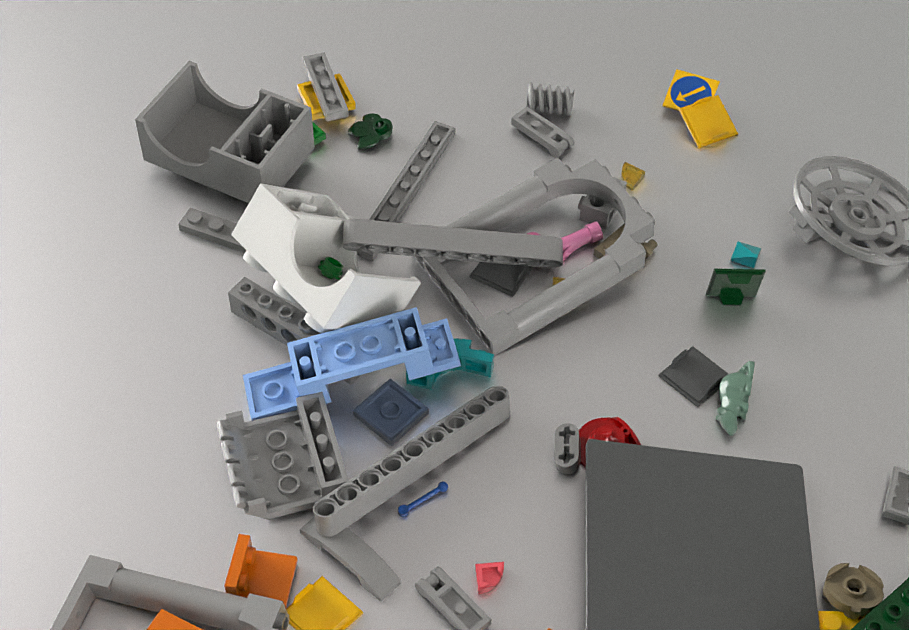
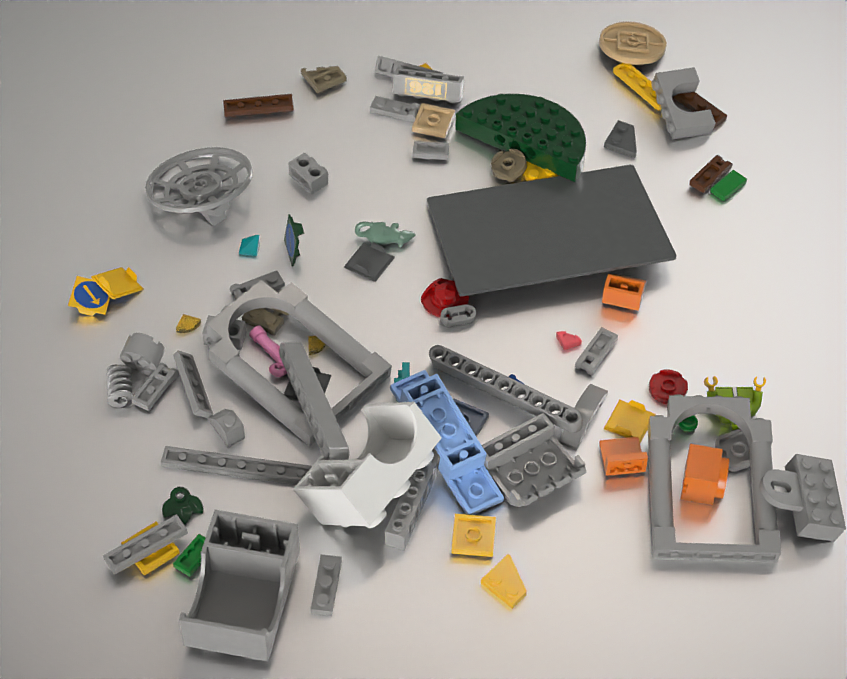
camera: 105 degrees left, 0 degrees up
none -> light grey brick [120,333,165,376]
none -> light grey plate [173,350,213,418]
none -> light grey slope [208,409,245,447]
none -> light grey plate [229,270,285,299]
none -> light grey brick [288,153,328,194]
none -> yellow plate [451,514,496,557]
none -> yellow wing [481,554,527,609]

